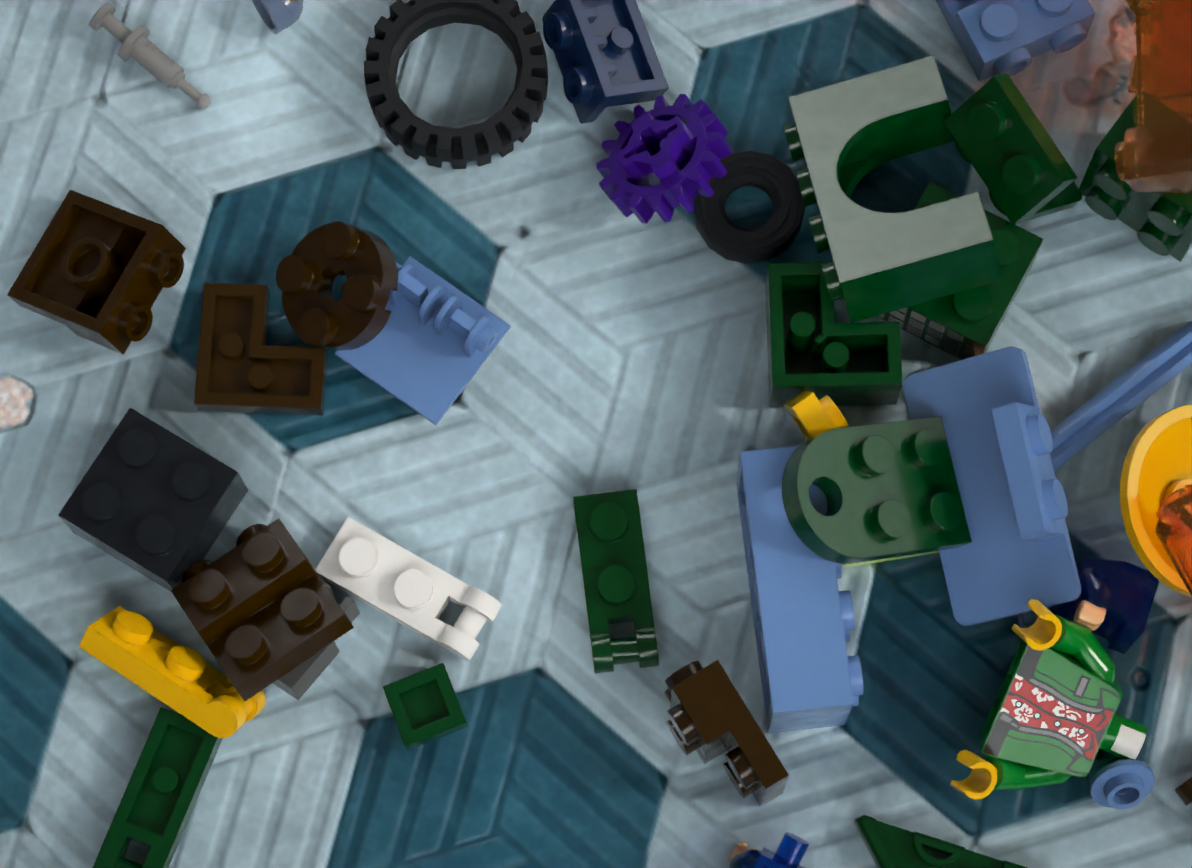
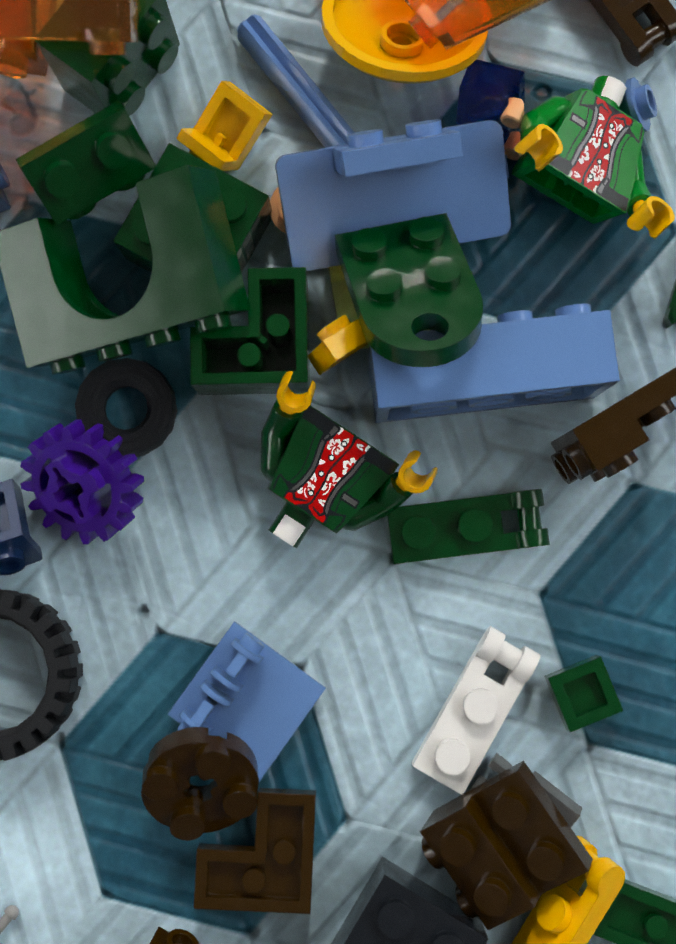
camera: 90 degrees left, 10 degrees up
none -> yellow bracket [176,80,273,171]
none -> torso [261,371,438,548]

